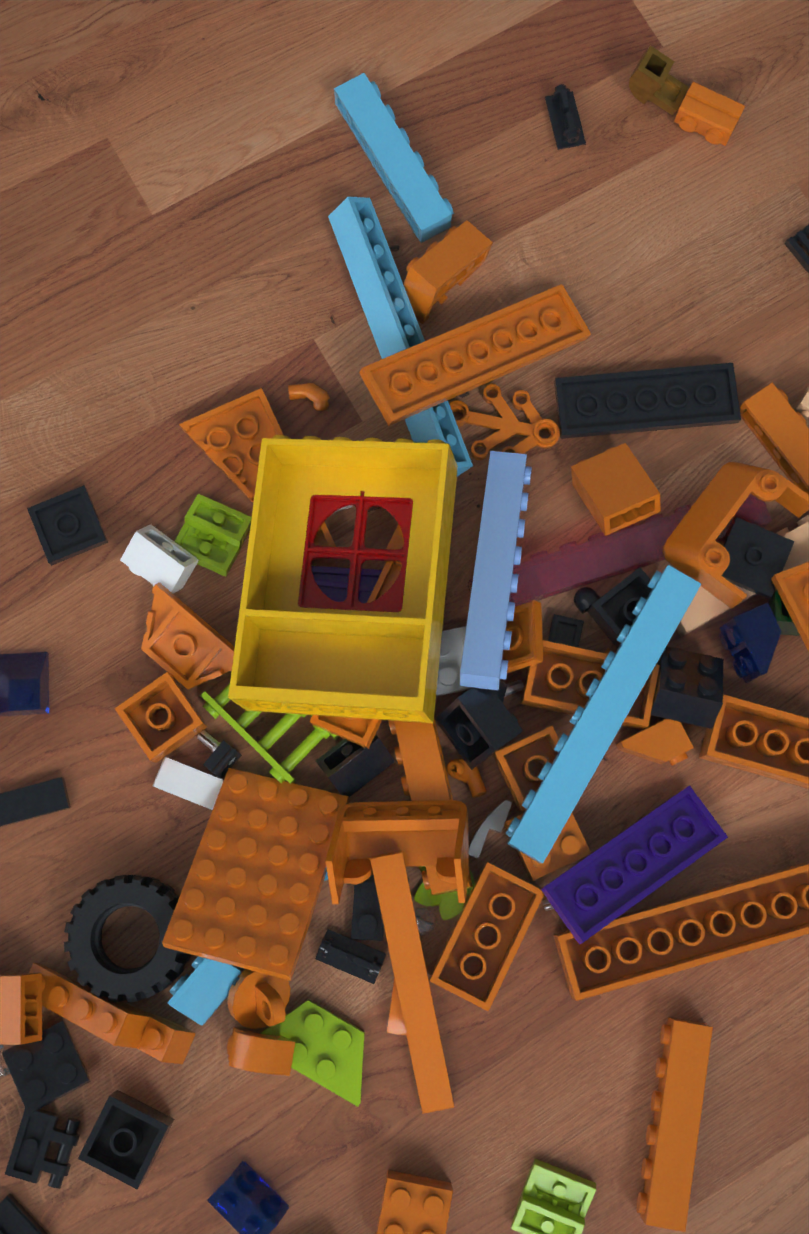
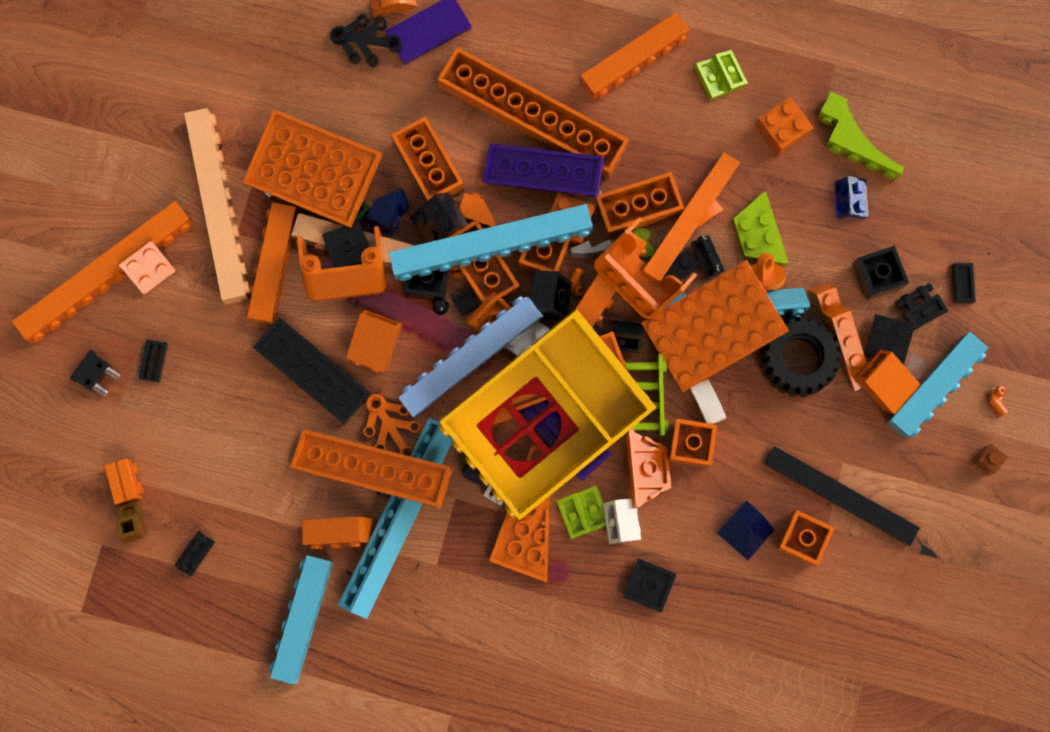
camera: 130 degrees left, 0 degrees up
black piece [197,730,242,779] -> none
orange brick [227,1027,295,1076] -> none
orange arm [288,383,330,411] -> none
none -> clear pink plate [550,562,570,582]

